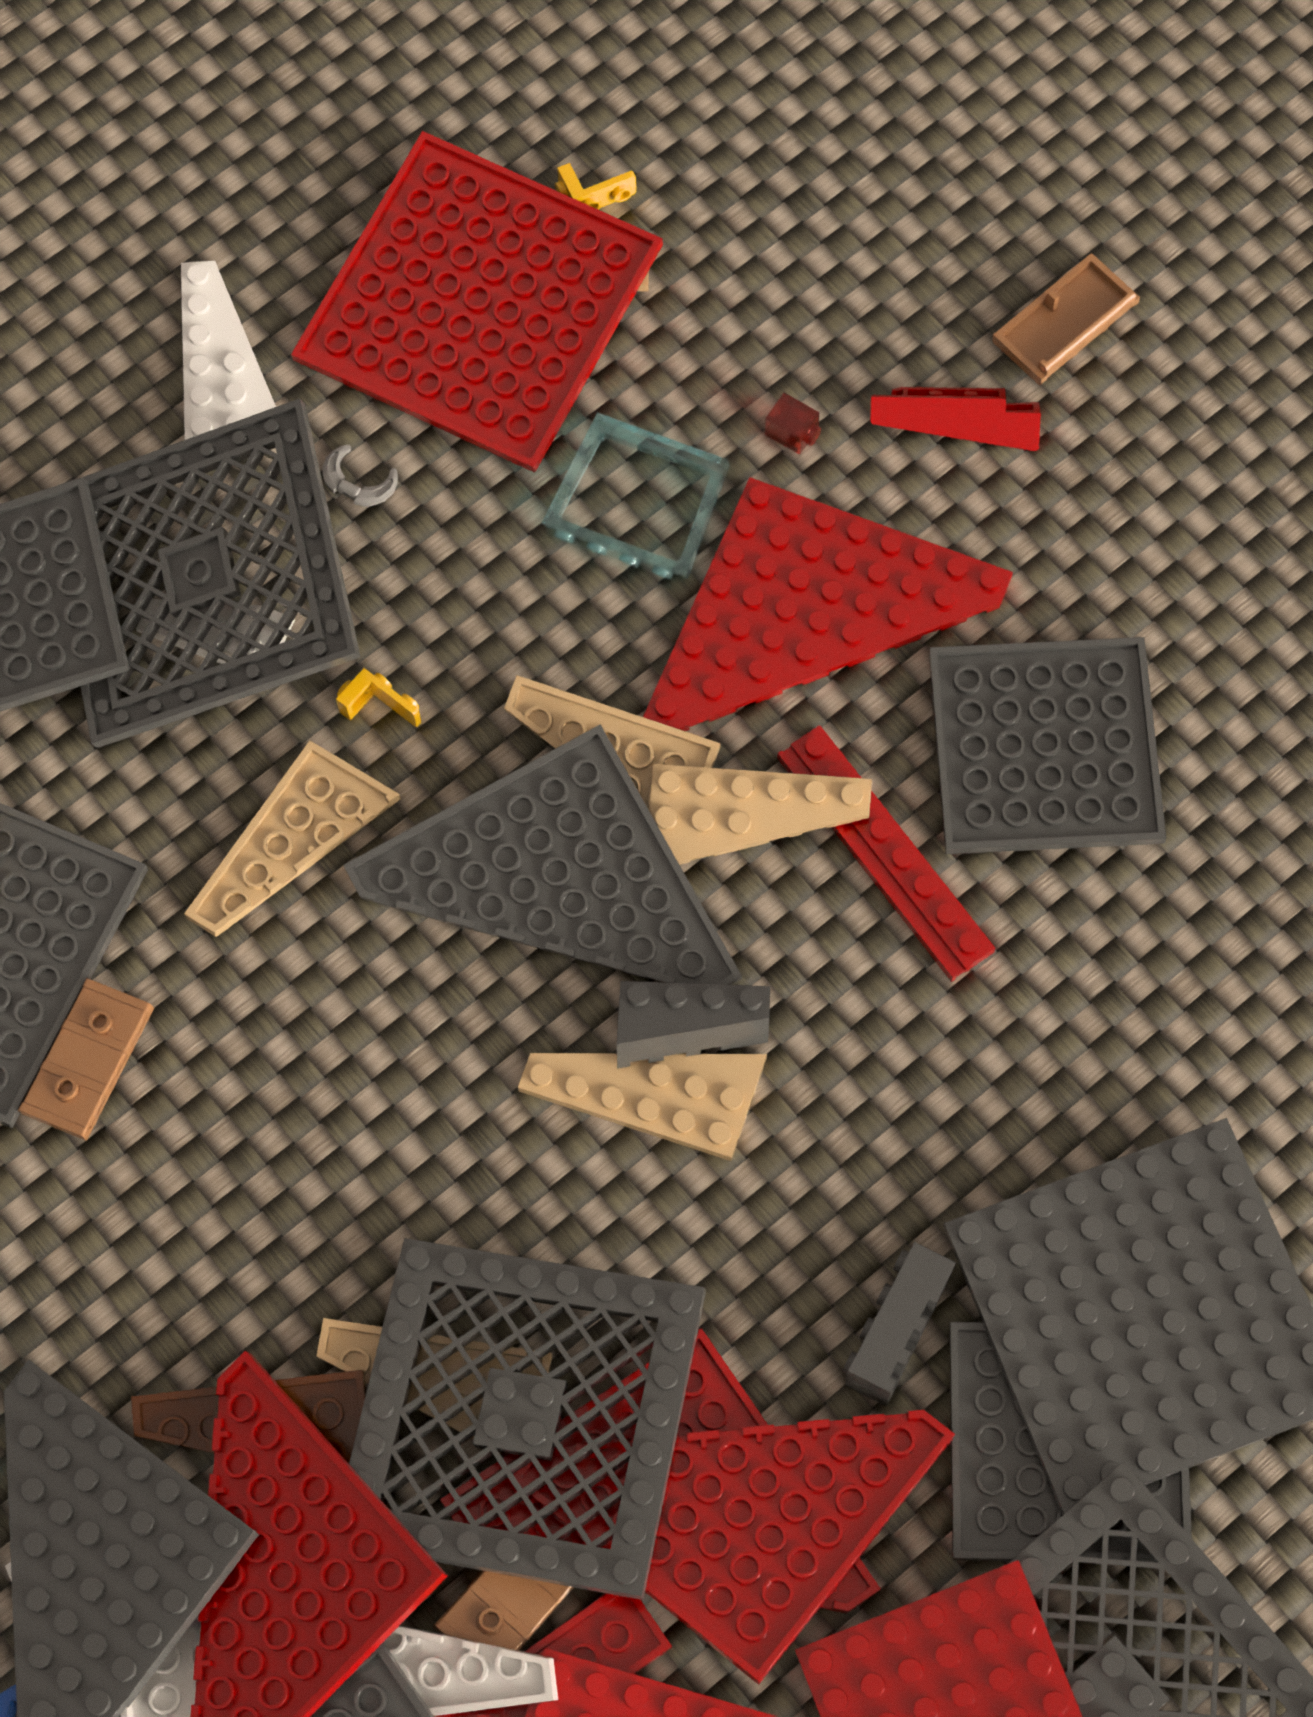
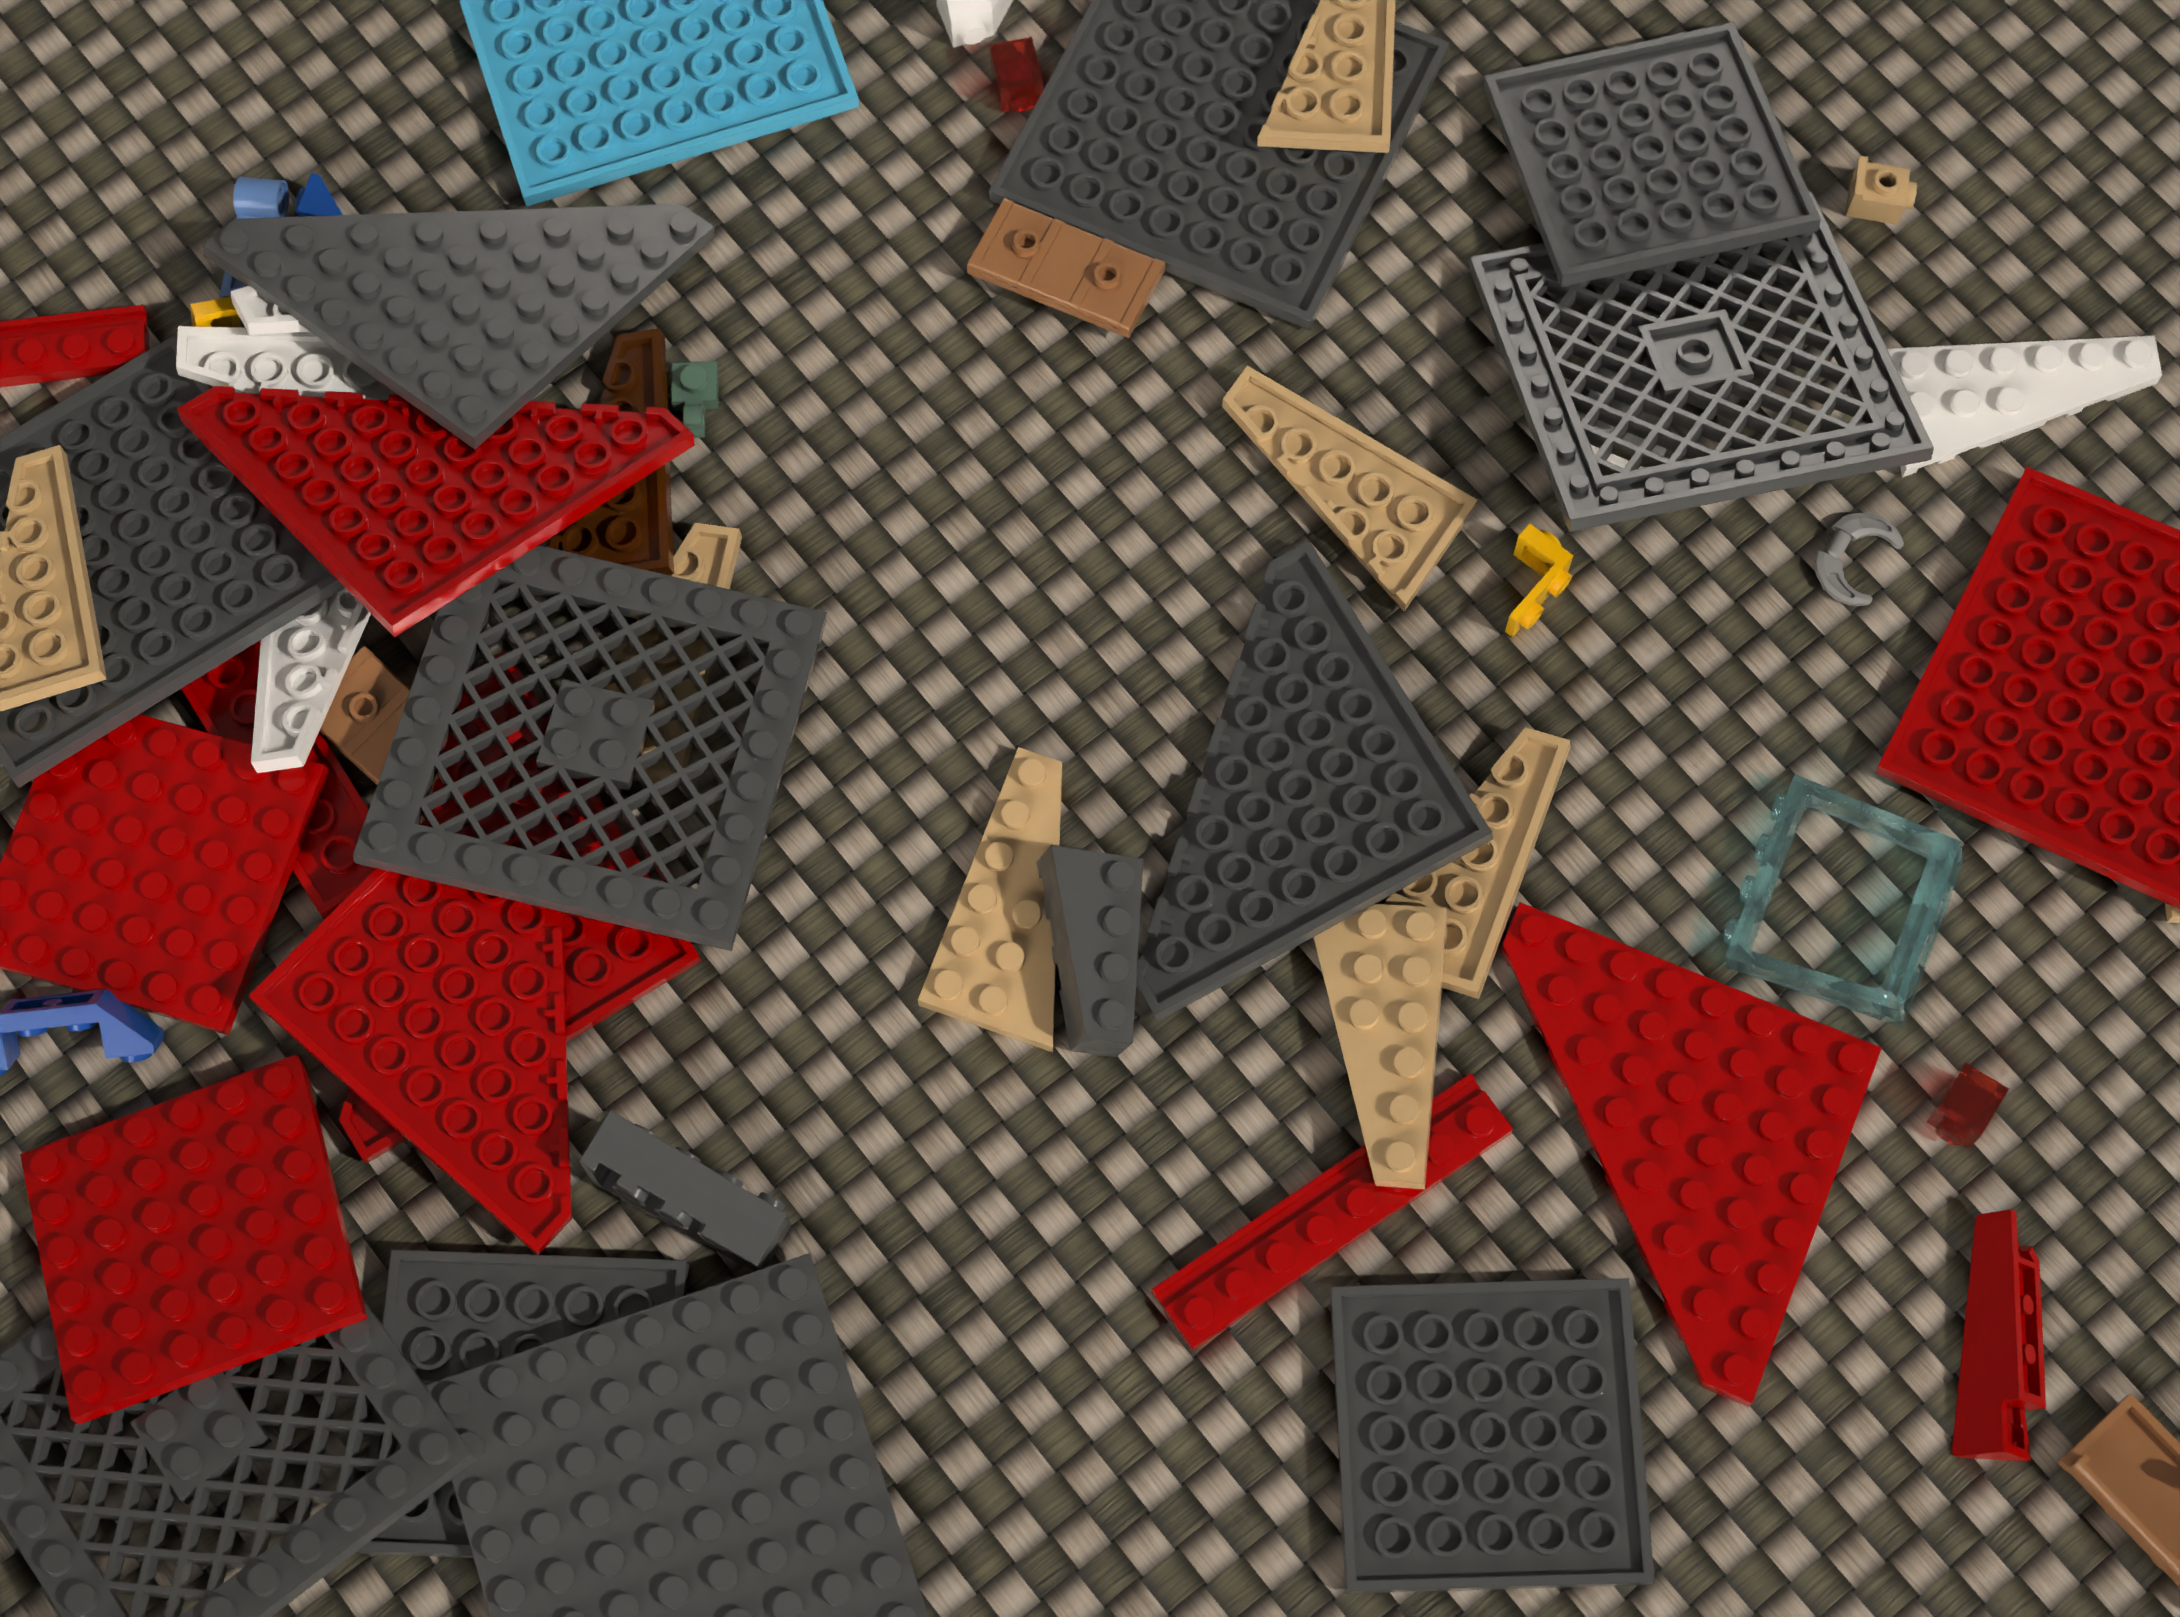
camera: 90 degrees right, 0 degrees up
none -> sand green plate [672,361,719,438]
none -> tan brick [1845,156,1917,225]

